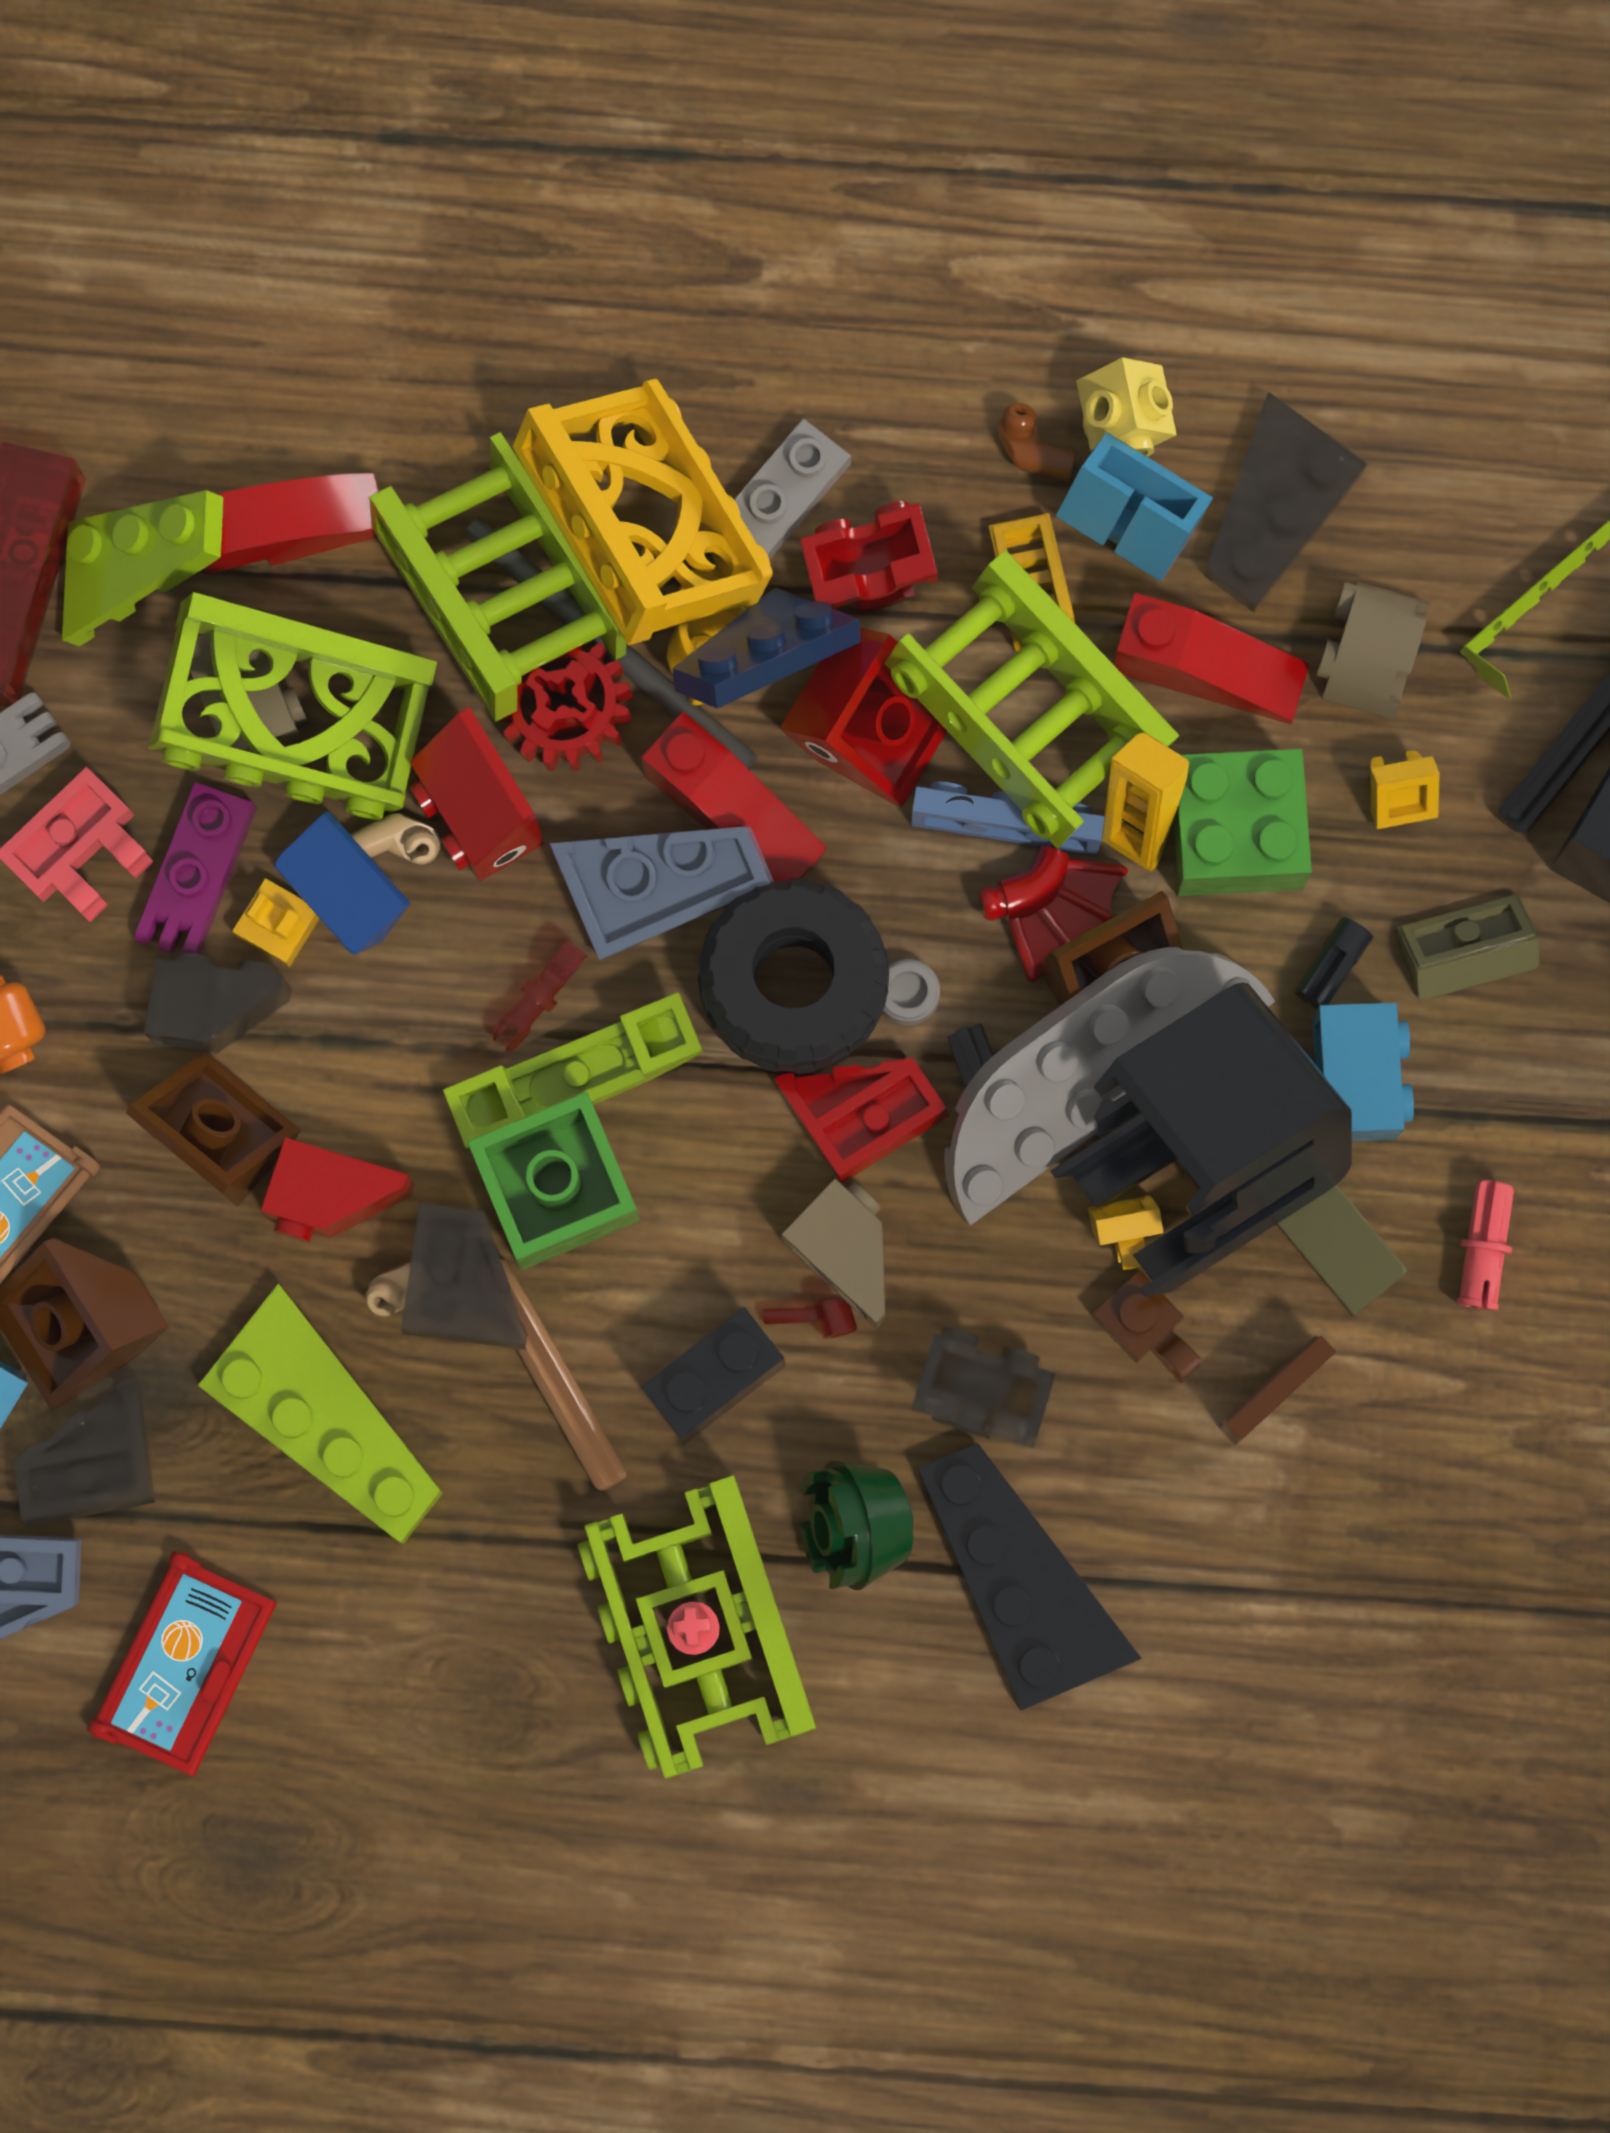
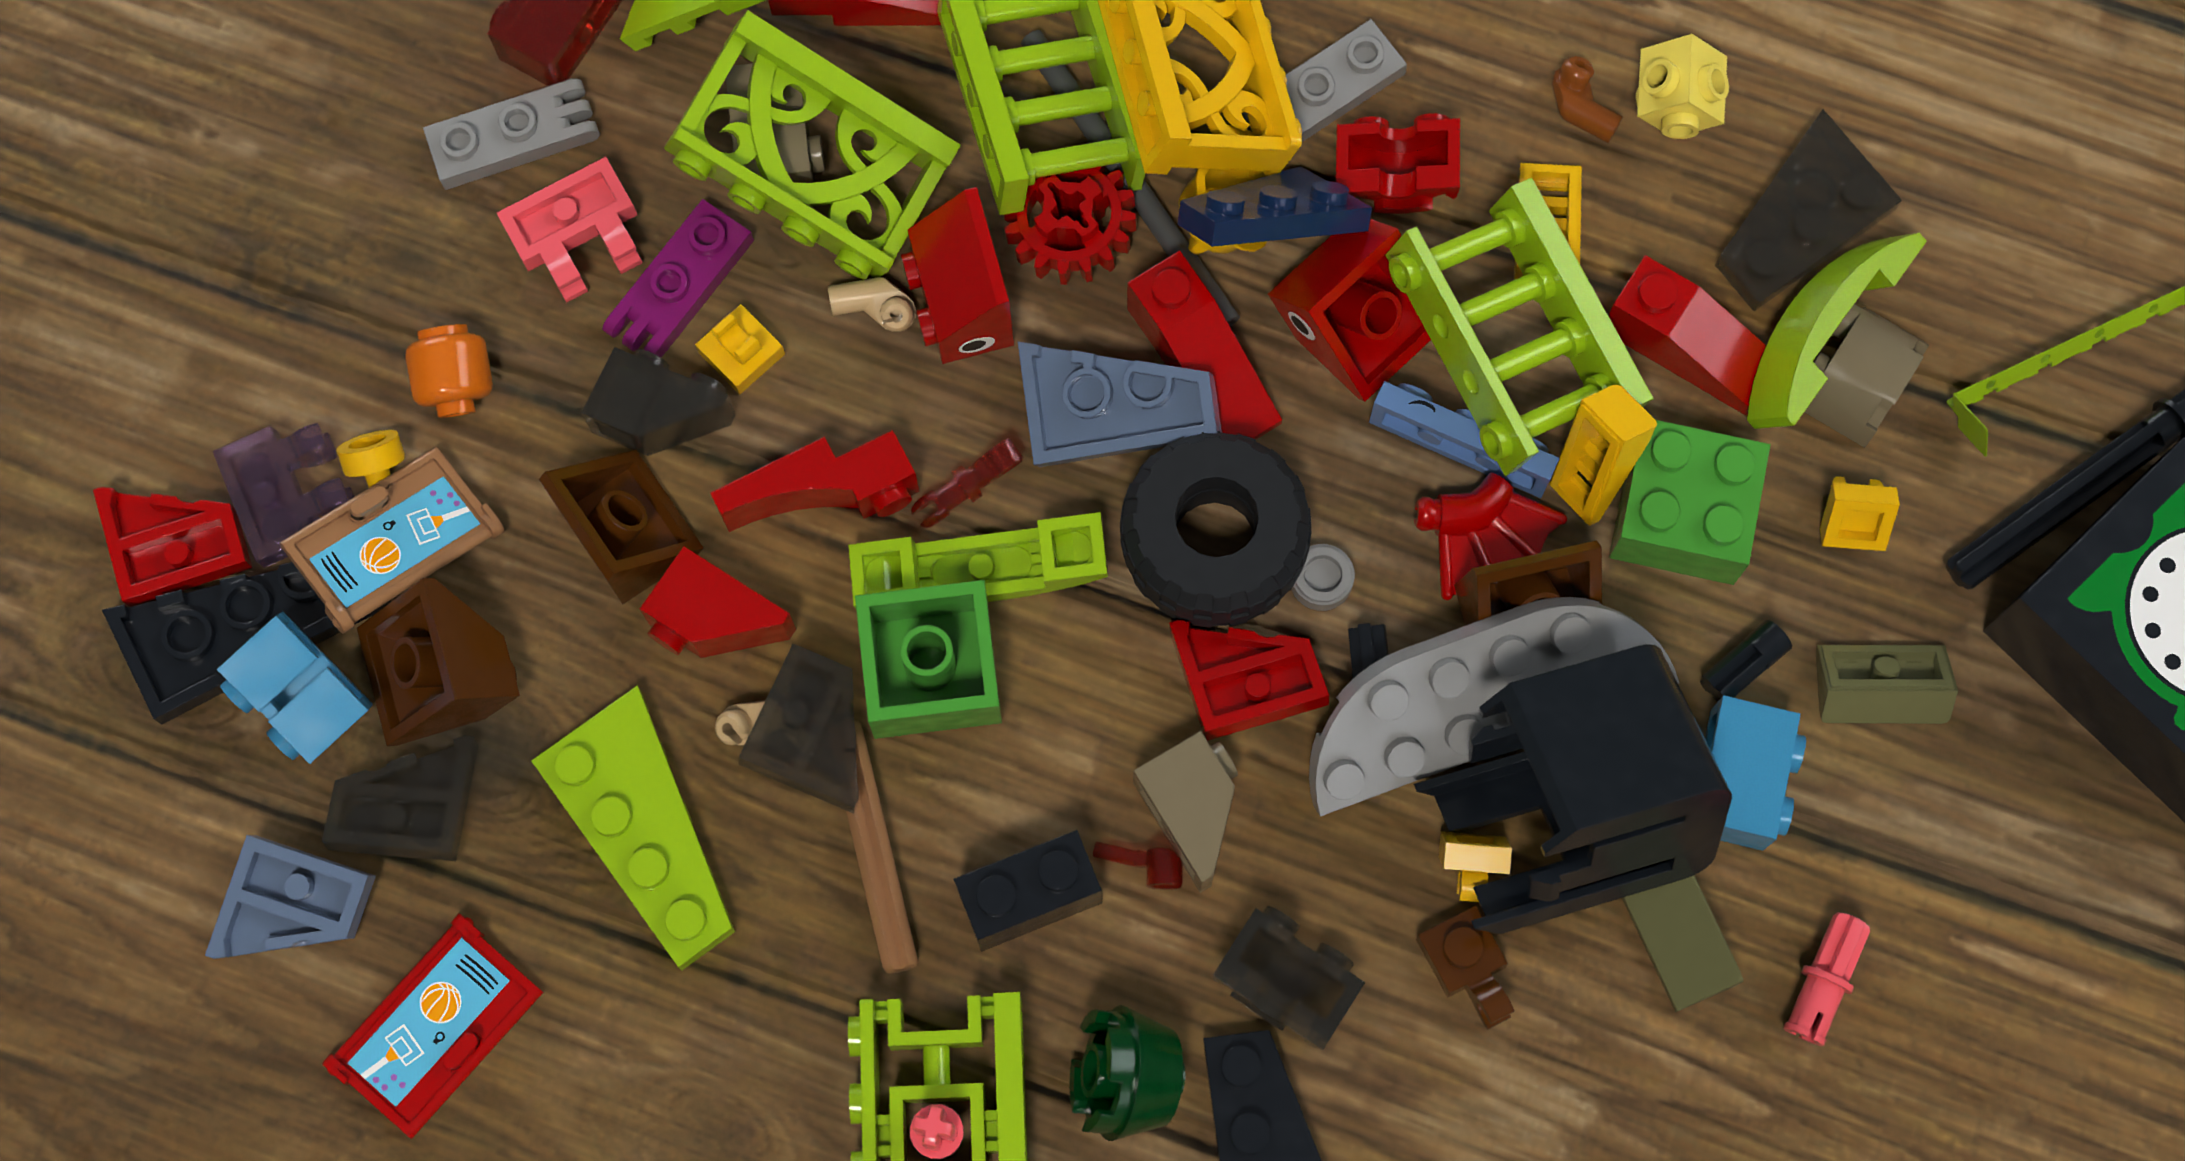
camera: 15 degrees right, 5 degrees down
blue slope [274,811,411,954] -> none
dark azure piece [1055,432,1213,582] -> none
reddish brown tile [1220,1335,1336,1445] -> none
none -> red slope [710,430,920,532]
none -> lime slope [1747,232,1927,429]

